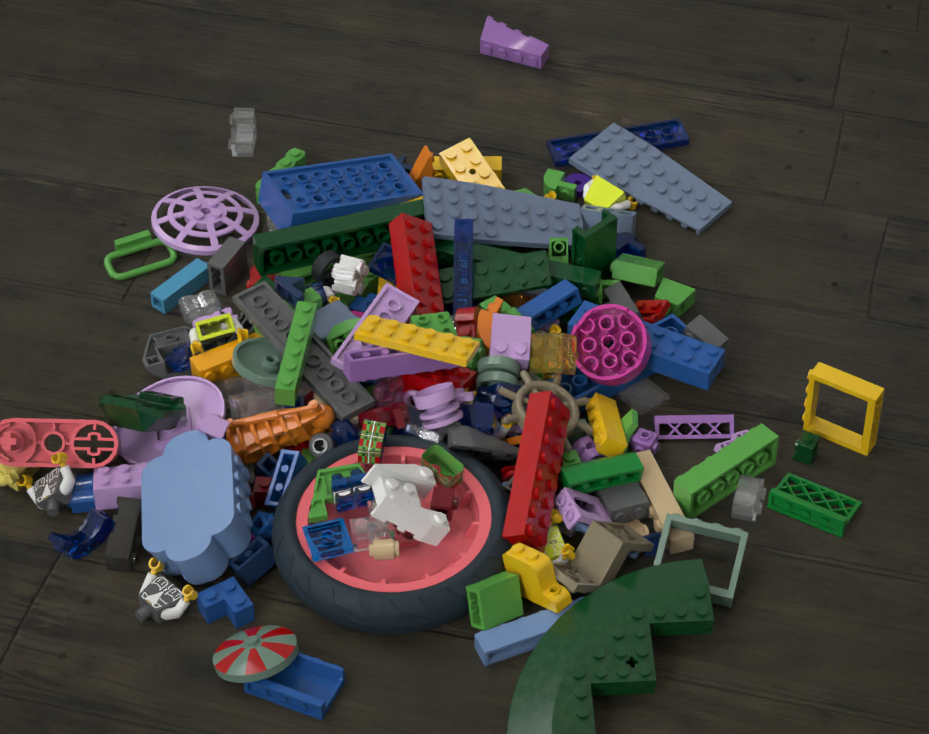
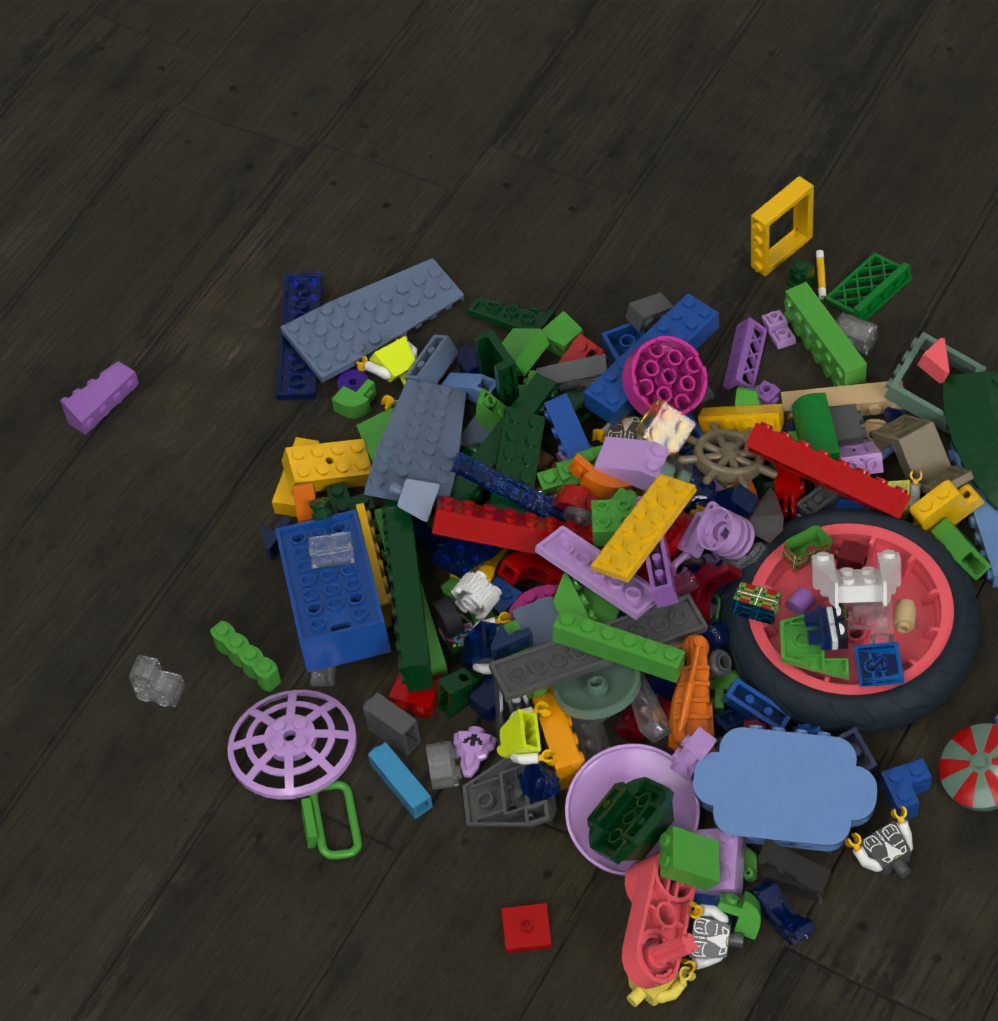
camera: 70 degrees left, 10 degrees up
none -> dark green wheel [309,497,333,520]
none -> clear hinge [309,531,355,569]
none -> sand blue torso [389,476,442,522]
none -> dark green wing [467,298,555,331]
none -> red plate [502,903,552,953]
none -> bright green brick [659,826,720,891]
none -> bright green brick [717,891,761,940]
none -> yellow bar [816,250,826,300]
none -> coral slope [917,338,949,383]

